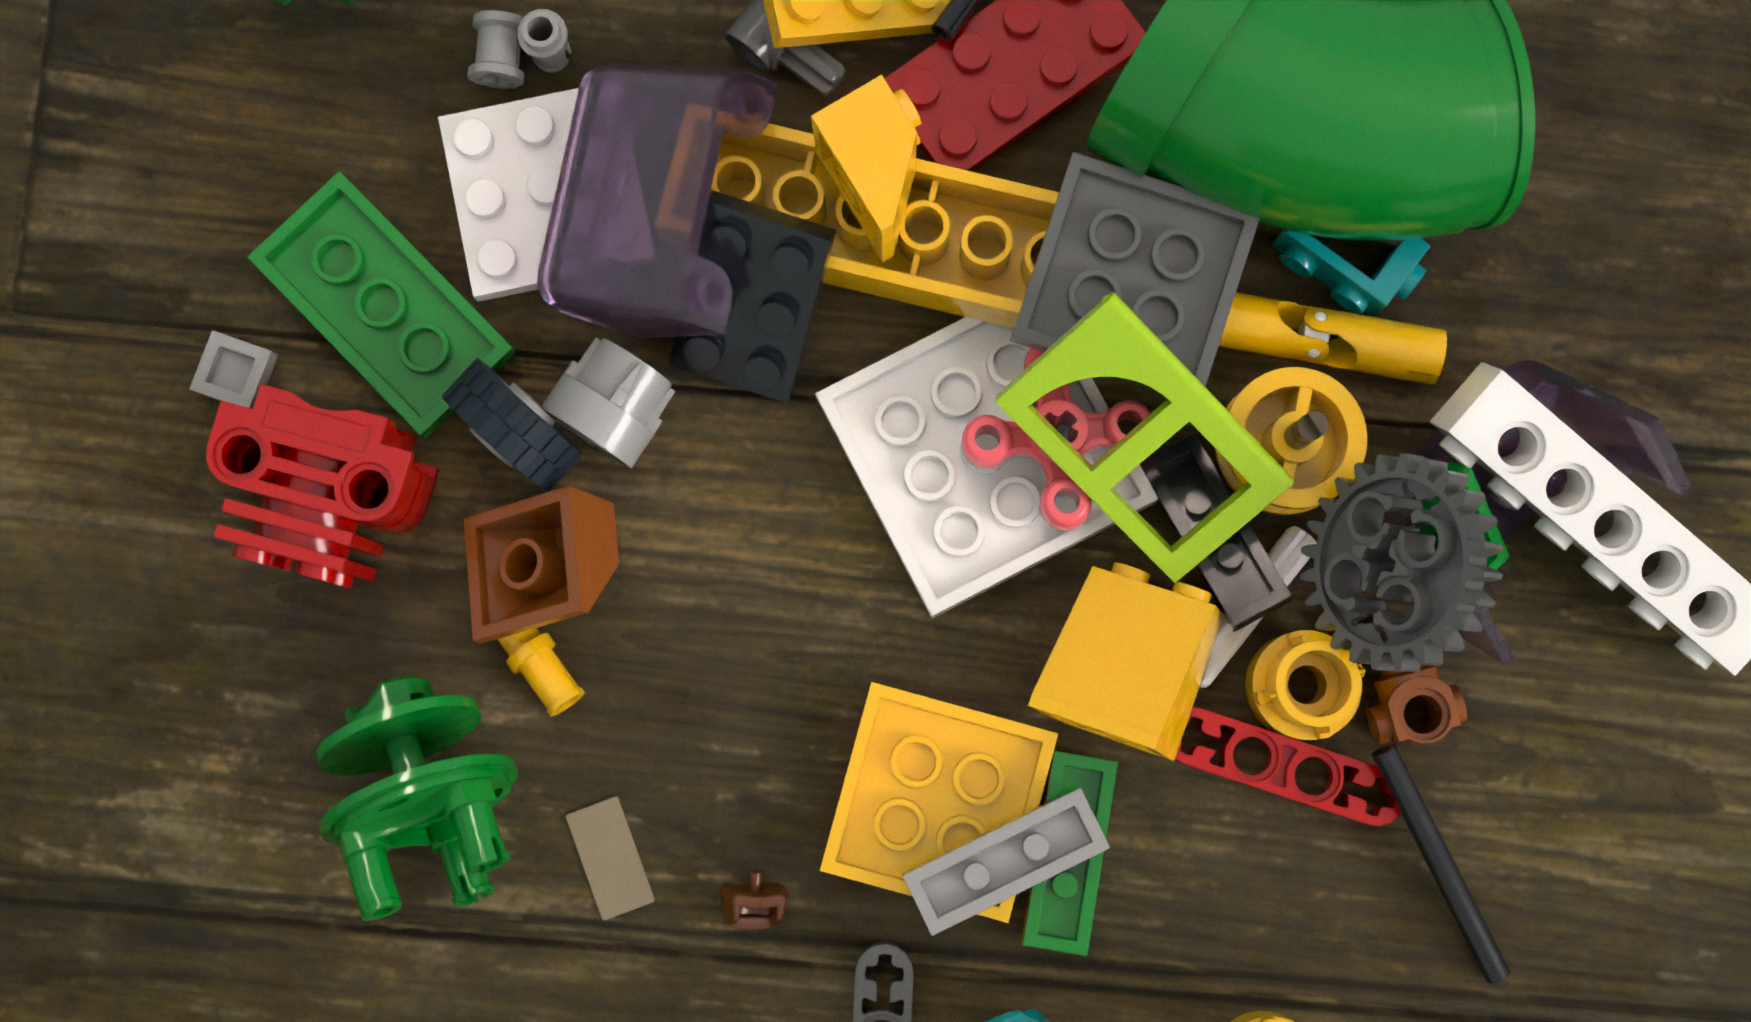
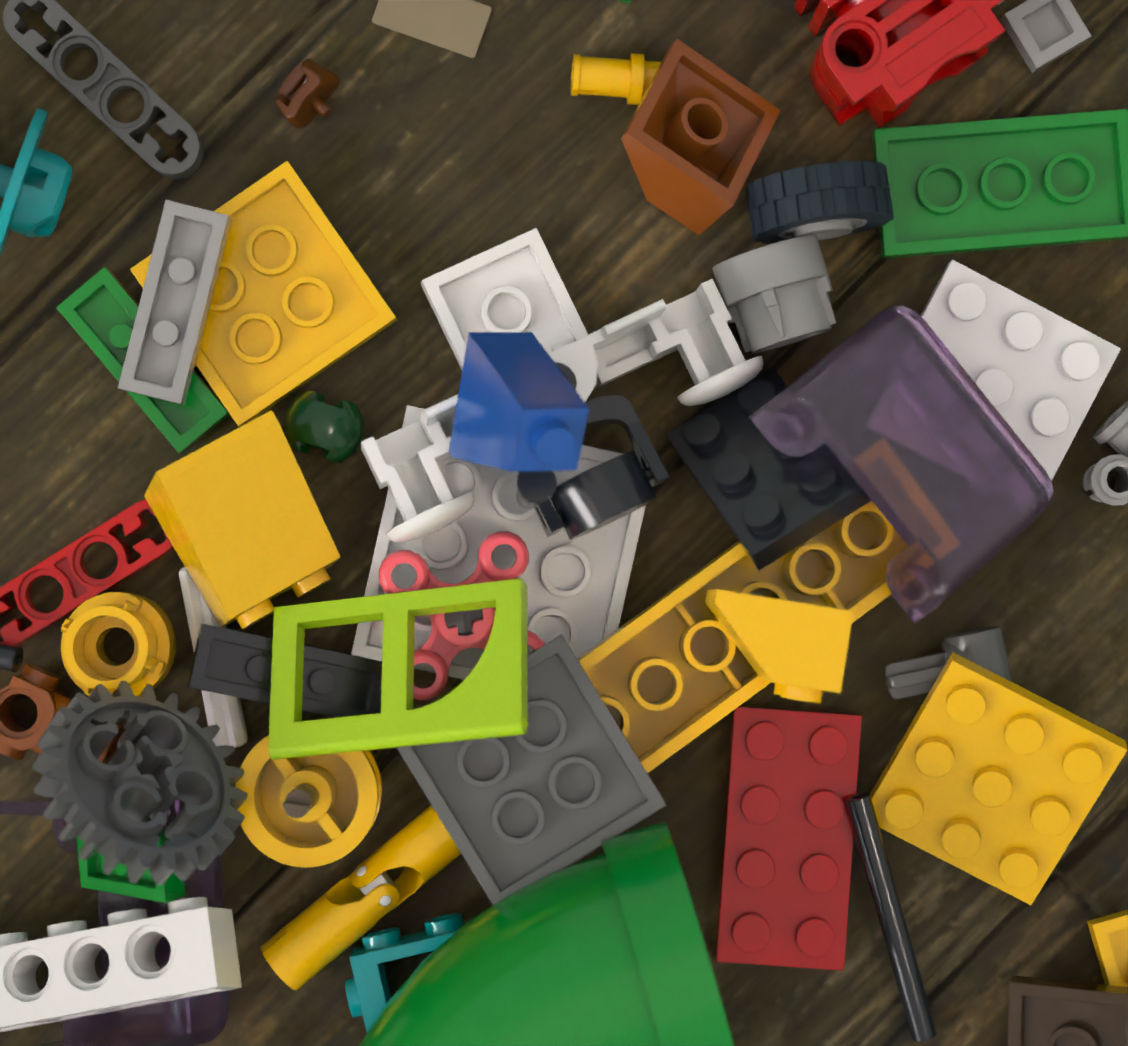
camera: 130 degrees right, 5 degrees up
none -> dark green piece [284,390,365,464]
none -> white piece [361,228,763,542]
none -> blue slope [449,332,589,472]

